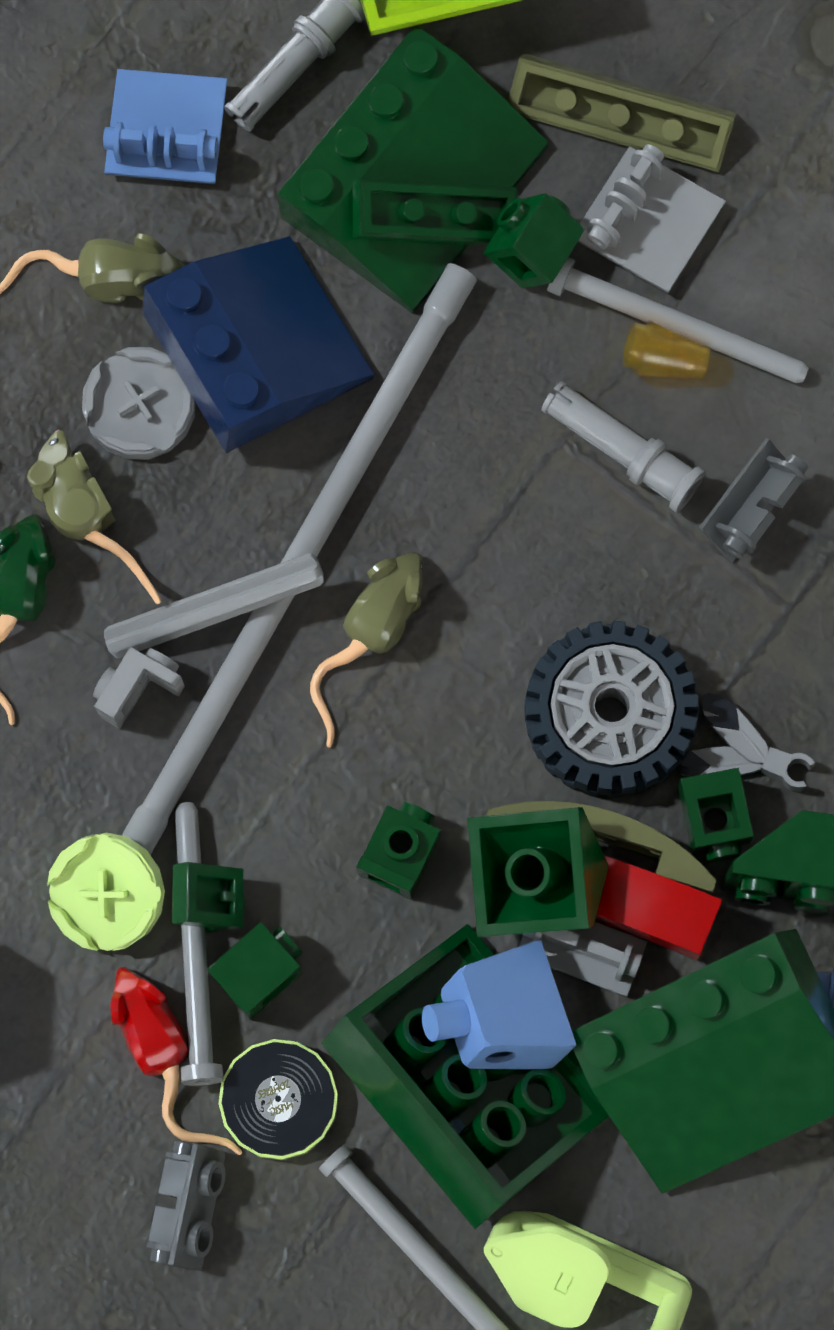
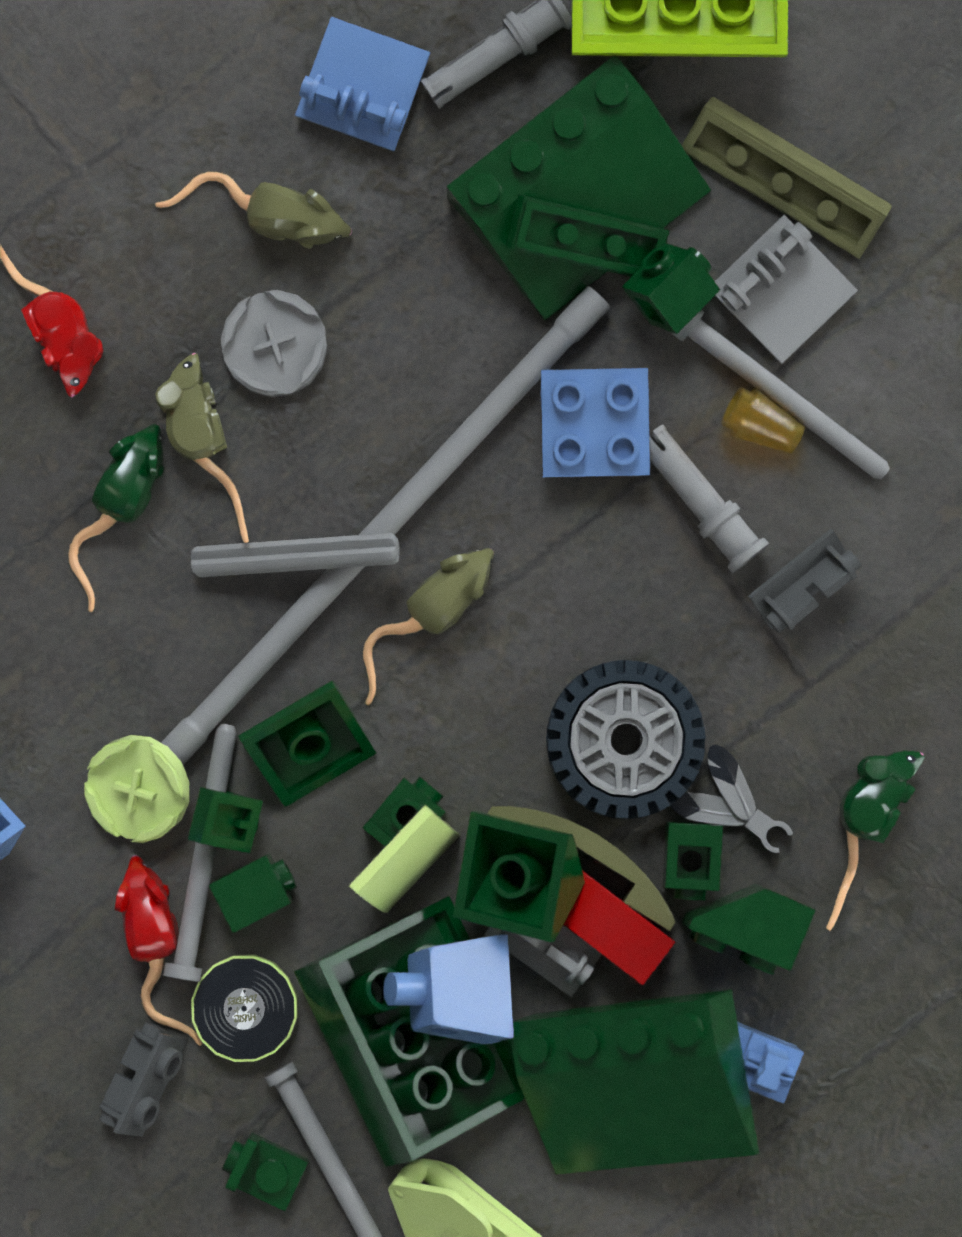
camera: 10 degrees right, 10 degrees up
light grey bracket [93,647,185,729] -> none
dark blue slope [143,236,374,453] -> none
none -> dark green bracket [221,1132,309,1211]
none -> dark green slope [238,681,377,807]
none -> yellowish green slope [349,806,460,913]
none -> medium blue hinge [541,368,650,477]

